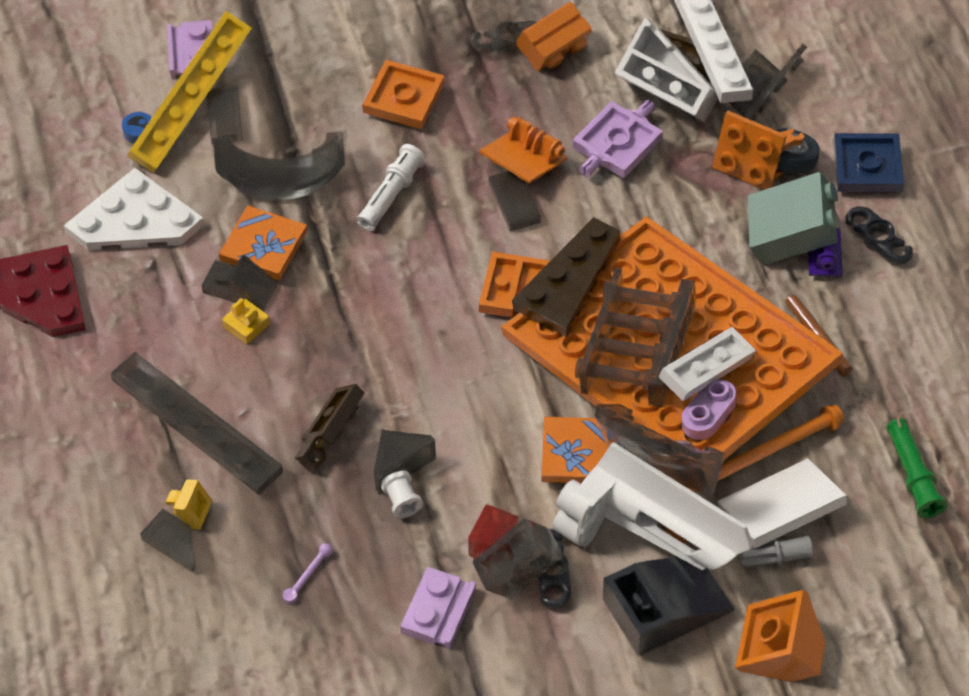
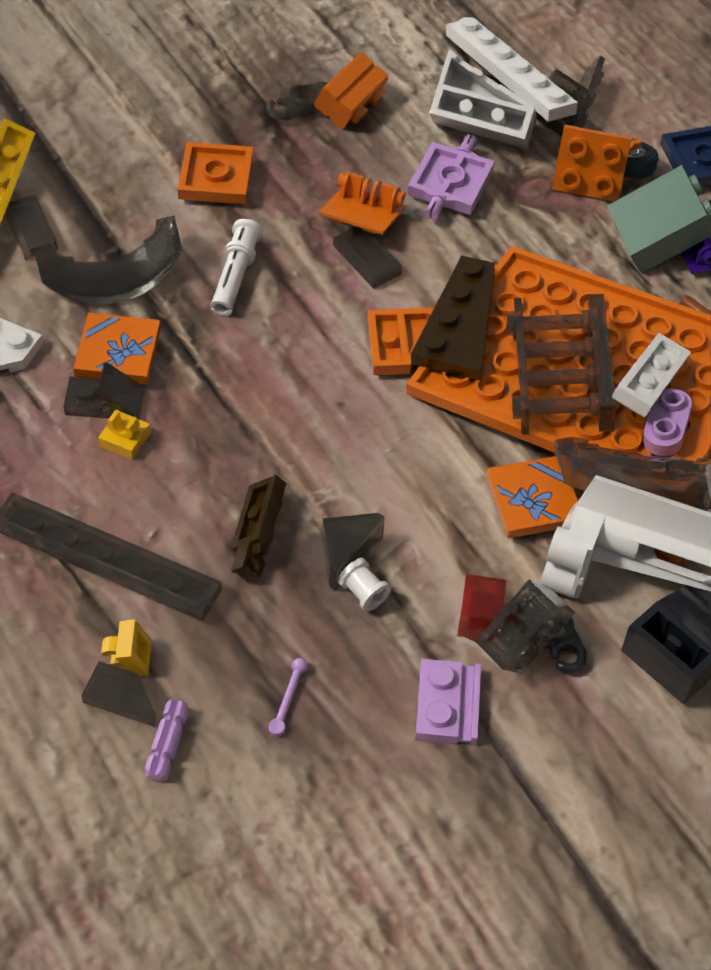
camera: 20 degrees left, 0 degrees up
none -> lavender axle [145,699,189,782]

